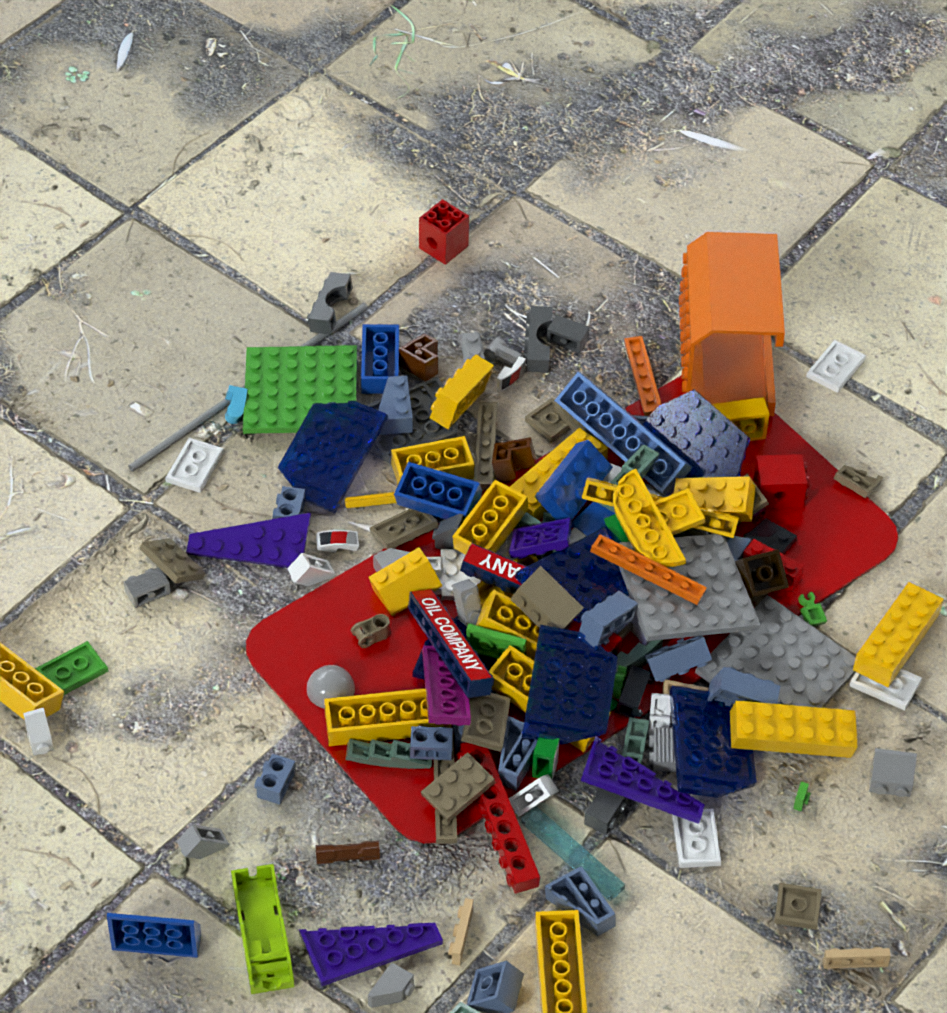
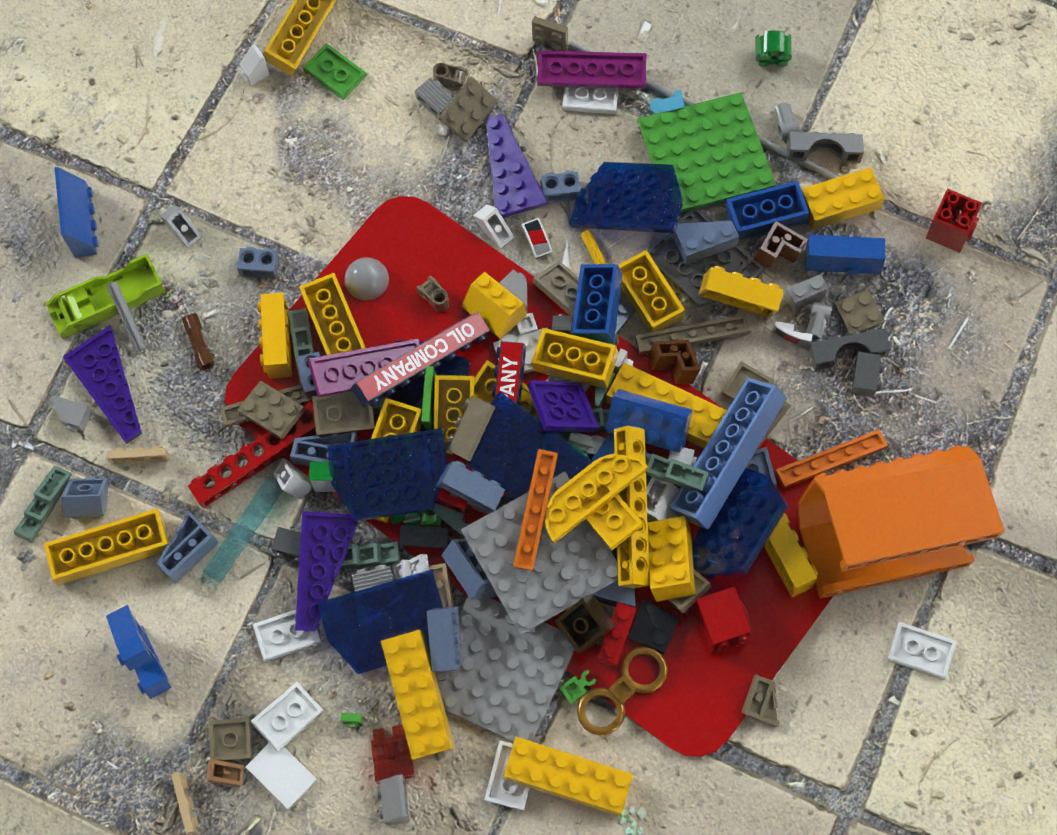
camera: 80 degrees right, 20 degrees up
light grey brick [451,579,482,626] -> none
none -> blue wedge [106,605,172,699]
none -> light grey axle [107,282,146,352]
none -> medium nougat slope [206,759,245,786]
none -> white tile [246,743,317,810]
none -> white tile [251,682,324,752]
none -> yellow brick [258,292,292,379]
none -> clear red hips [371,725,416,784]
none -> dark tan piece [433,63,468,90]
none -> dark tan plate [532,16,568,51]
none -> magenta plate [537,50,647,89]
none -> pearl gold bar [577,646,668,736]
none -> green brick [755,30,792,67]
none -> light grey piece [774,102,800,140]
none -> yellow brick [801,167,885,230]
none -> blue brick [805,235,885,275]
none -> dark tan plate [834,289,885,335]

